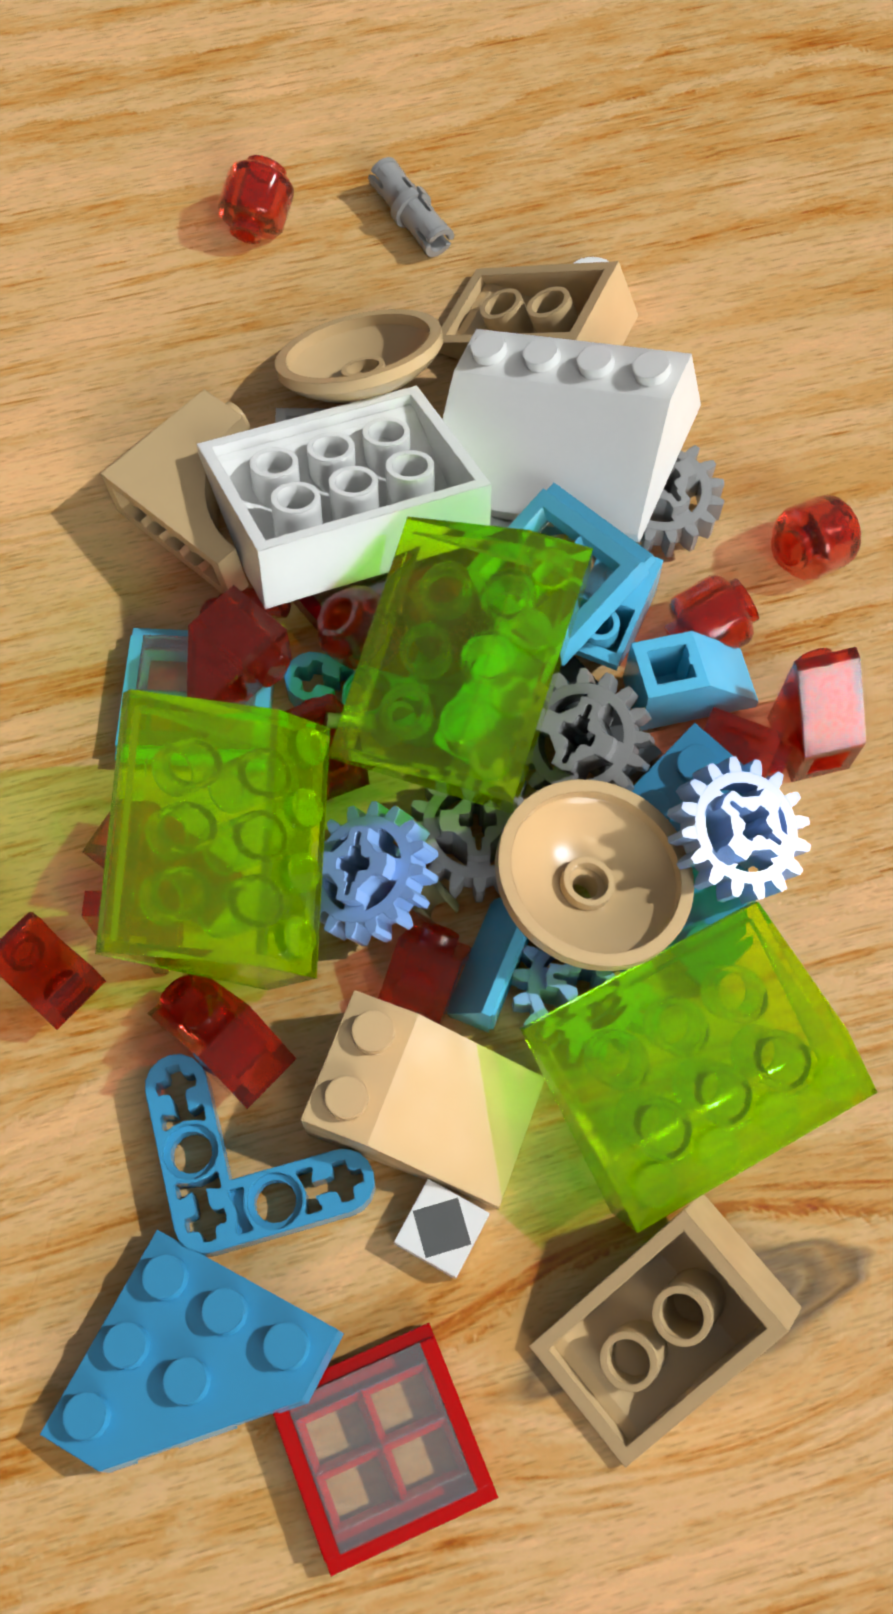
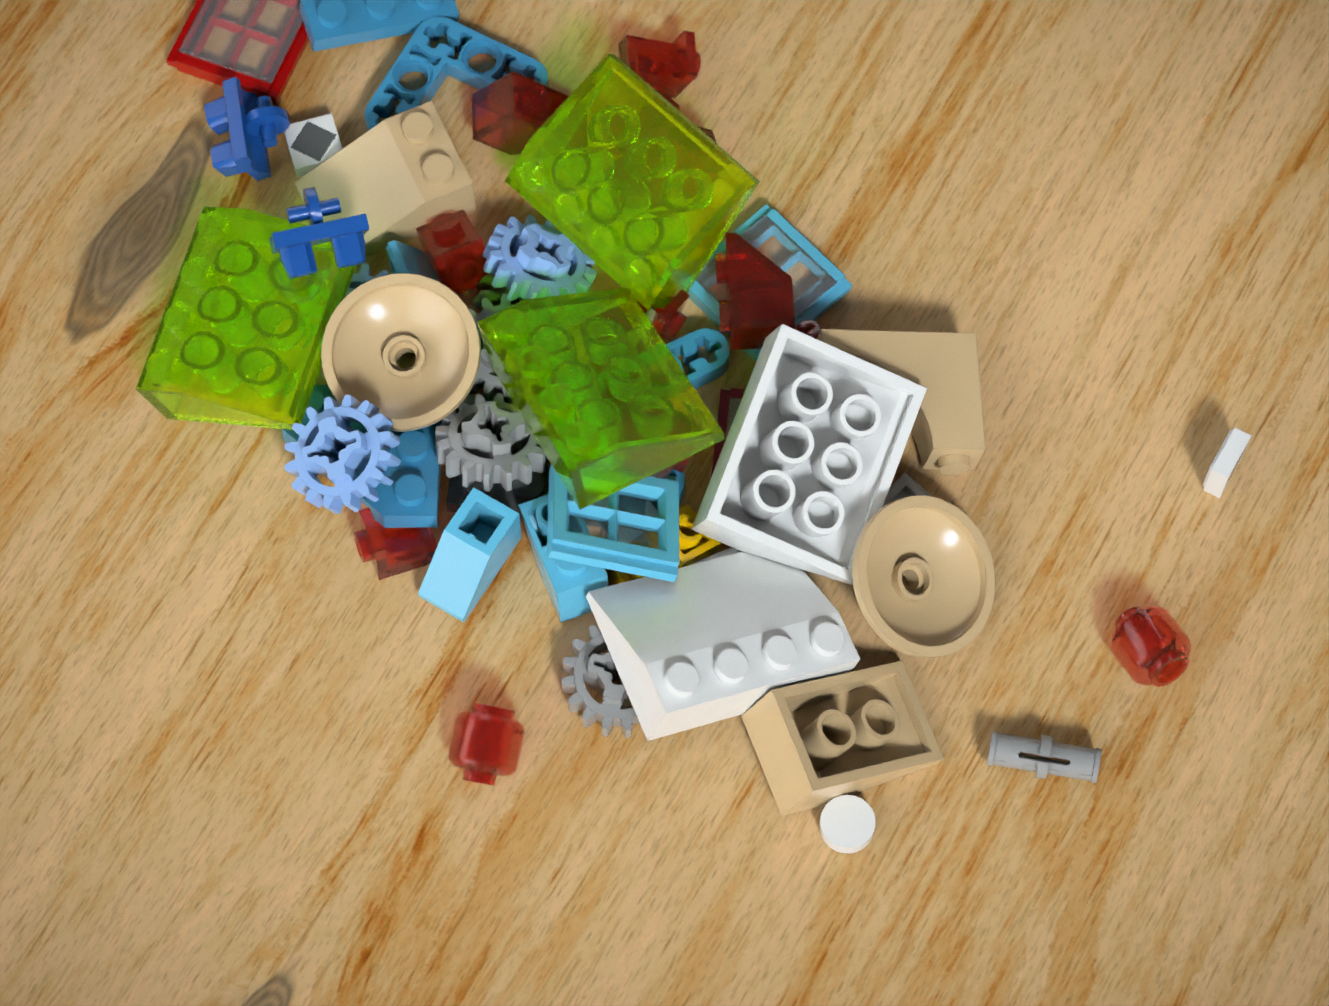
camera: 135 degrees right, 0 degrees up
clear red head [318,585,408,676] -> none
tan slope [529,1192,802,1468] -> none
clear red head [664,574,760,649] -> none
clear red slope [767,647,866,782] -> none
none -> blue hips [204,77,290,181]
none -> blue hips [269,187,369,279]
none -> white tile [1202,427,1252,499]

